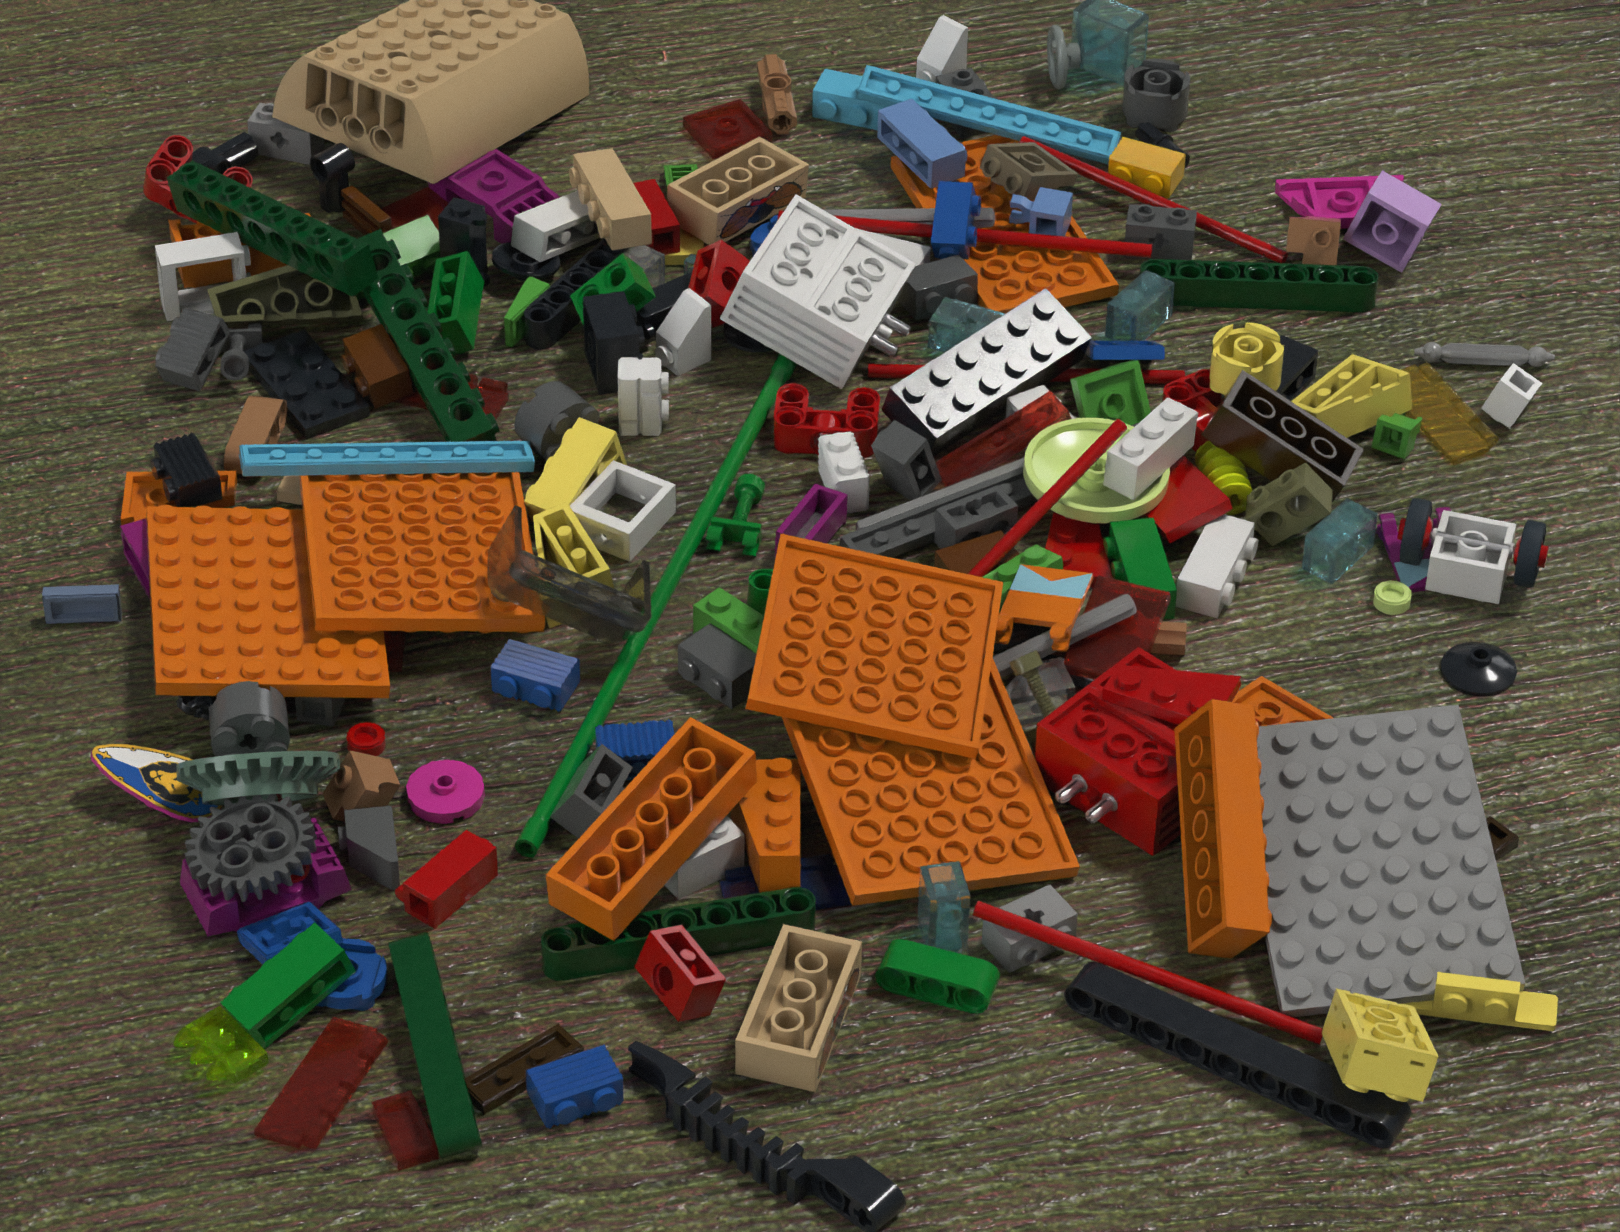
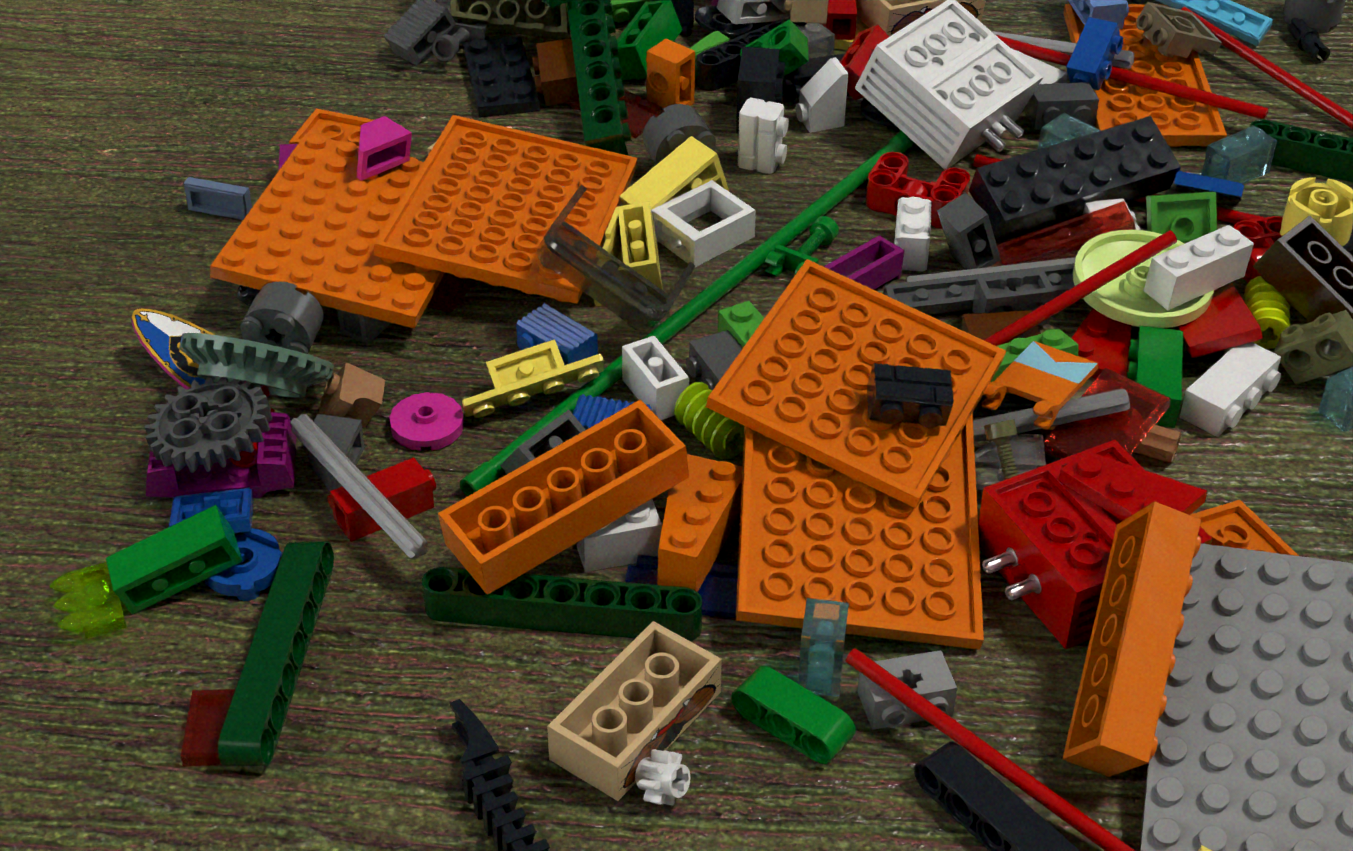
camera: 20 degrees right, 0 degrees up
black brick [150,432,222,507] -> none
medium nougat beam [224,395,287,477] -> none
medium azure tile [239,441,535,476] -> none
clear red windscreen [254,1017,388,1149] -> none
red tile [346,722,386,756] -> none
dark brown tile [465,1023,584,1115] -> none
blue brick [526,1044,624,1129] -> none
red brick [635,925,726,1022] -> none
medium blue brick [1009,187,1073,236] -> none
yellow brick [1108,137,1186,199] -> none
dark grey brick [1124,204,1197,260] -> none
none -> light grey axle [290,414,428,559]
none -> dark pink slope [357,116,412,181]
none -> light yellow bracket [462,339,604,418]
none -> white brick [622,336,689,420]
none -> white gear [635,749,691,806]
none -> orange brick [646,39,695,111]
none -> lime piece [674,382,744,459]
none -> black brick [867,363,954,428]

